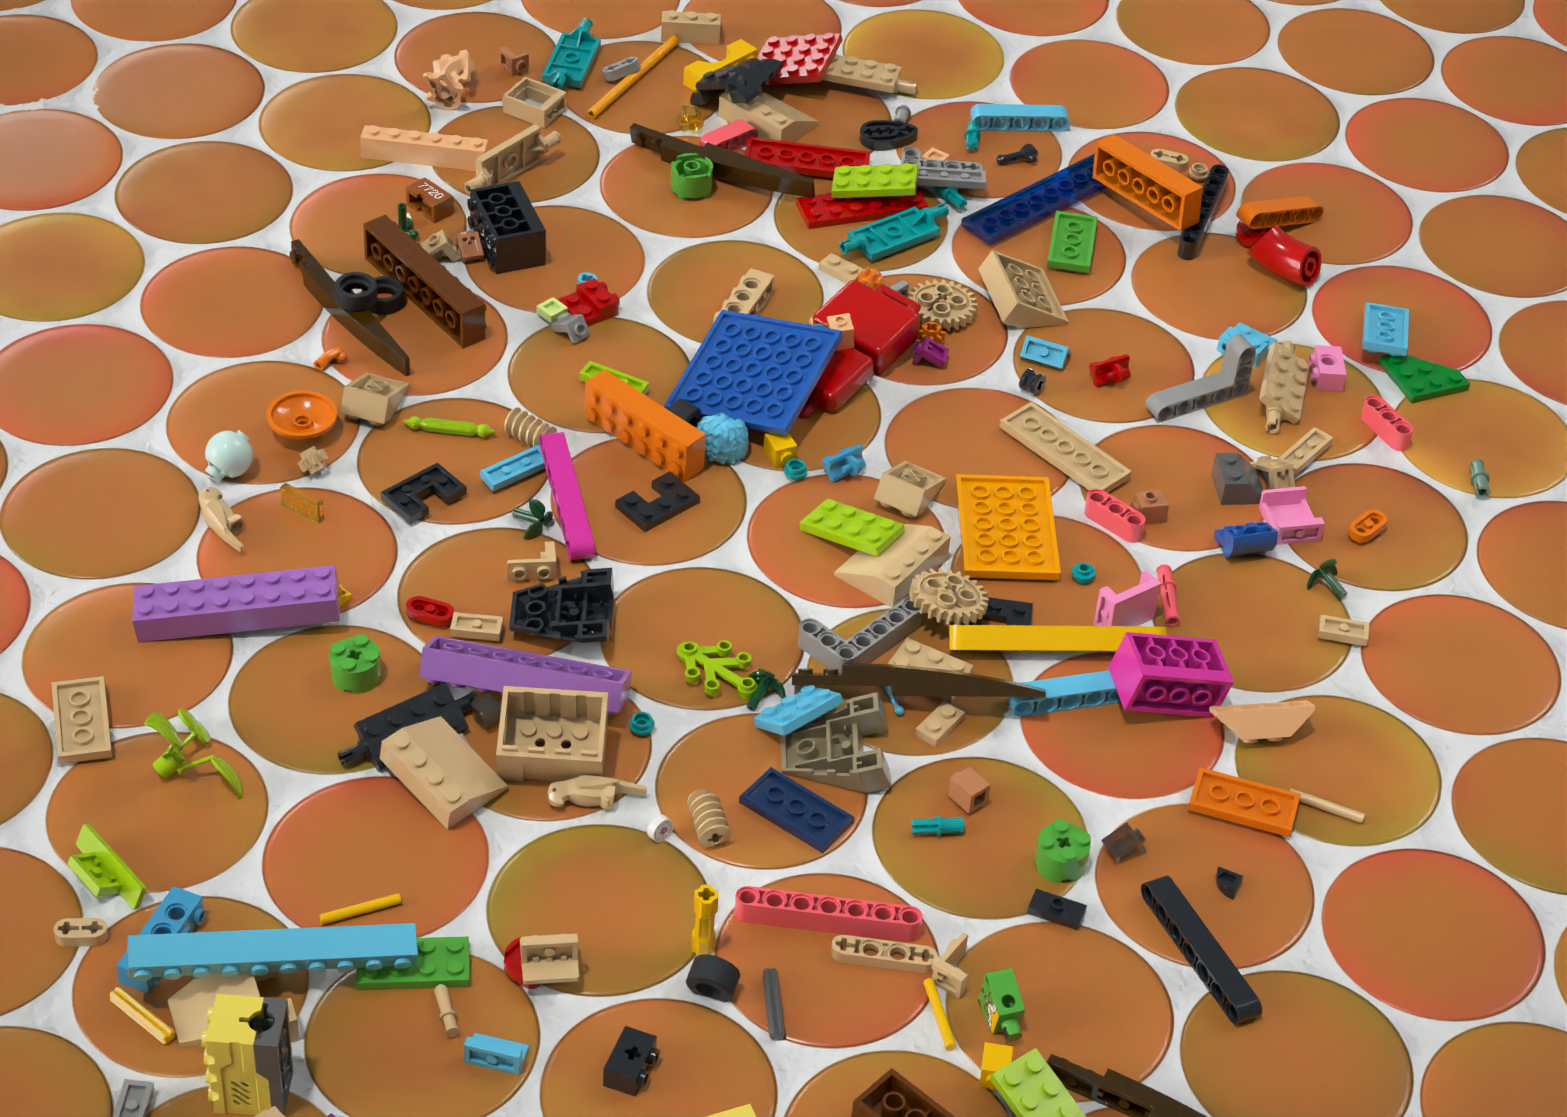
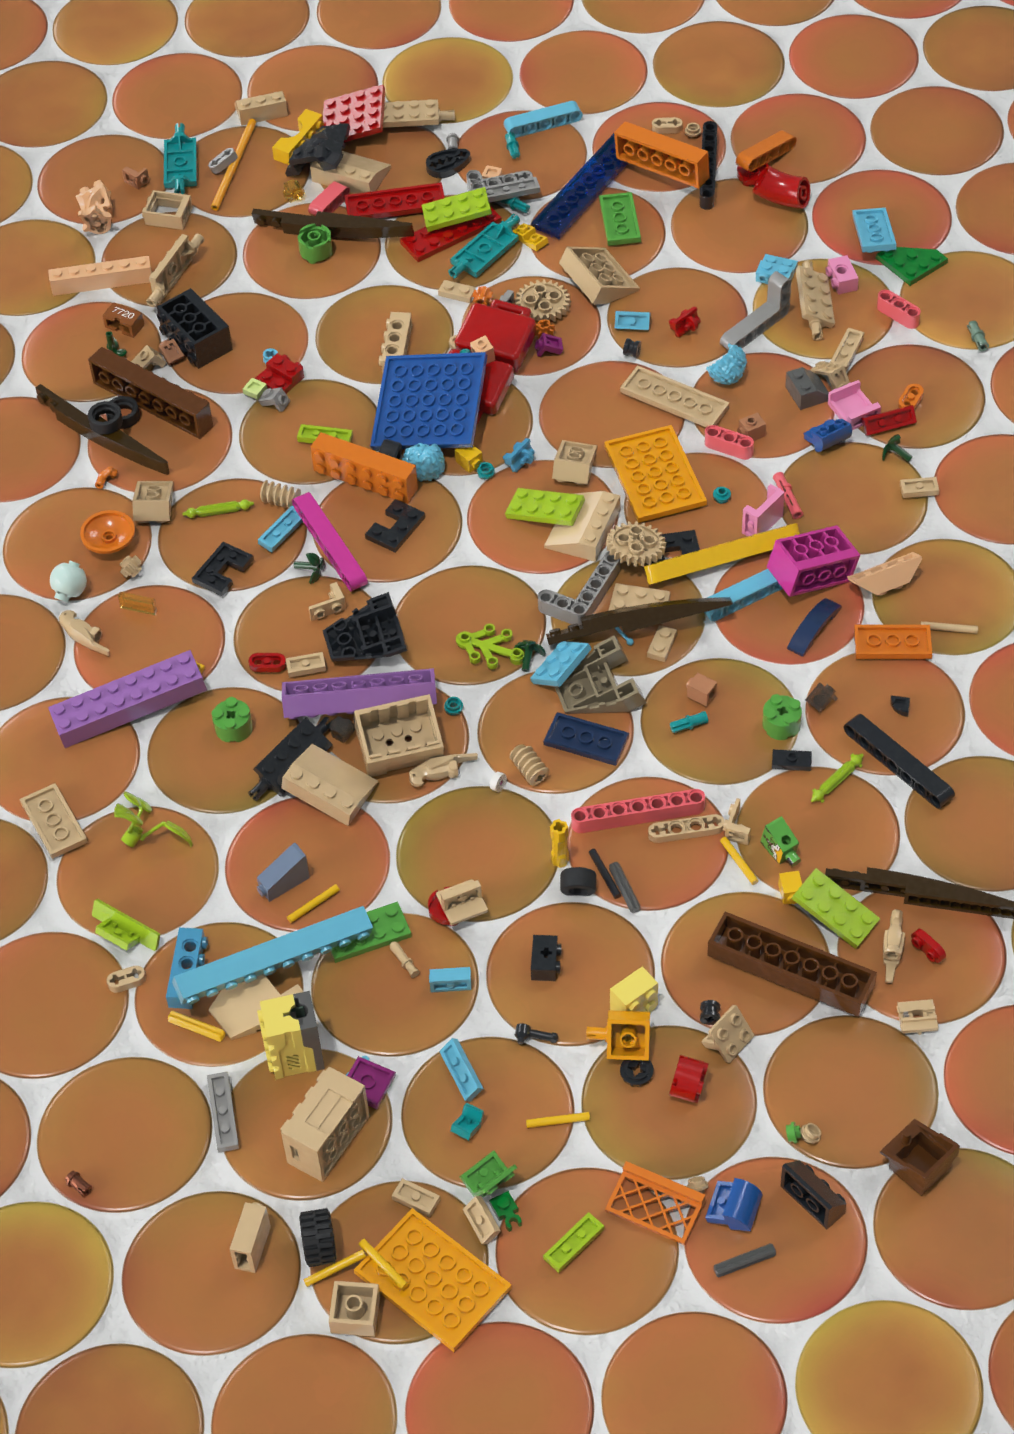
camera: 10 degrees left, 10 degrees up
black piece [996,144,1038,165] -> none
none -> sand blue slope [257,843,310,902]
none -> yellow slope [513,223,549,251]
none -> black bar [589,849,621,899]
none -> medium azure hair [706,343,747,385]
none -> dark blue slope [787,598,842,657]
none -> lime wheel [811,753,864,803]
none -> red plate [862,405,917,436]

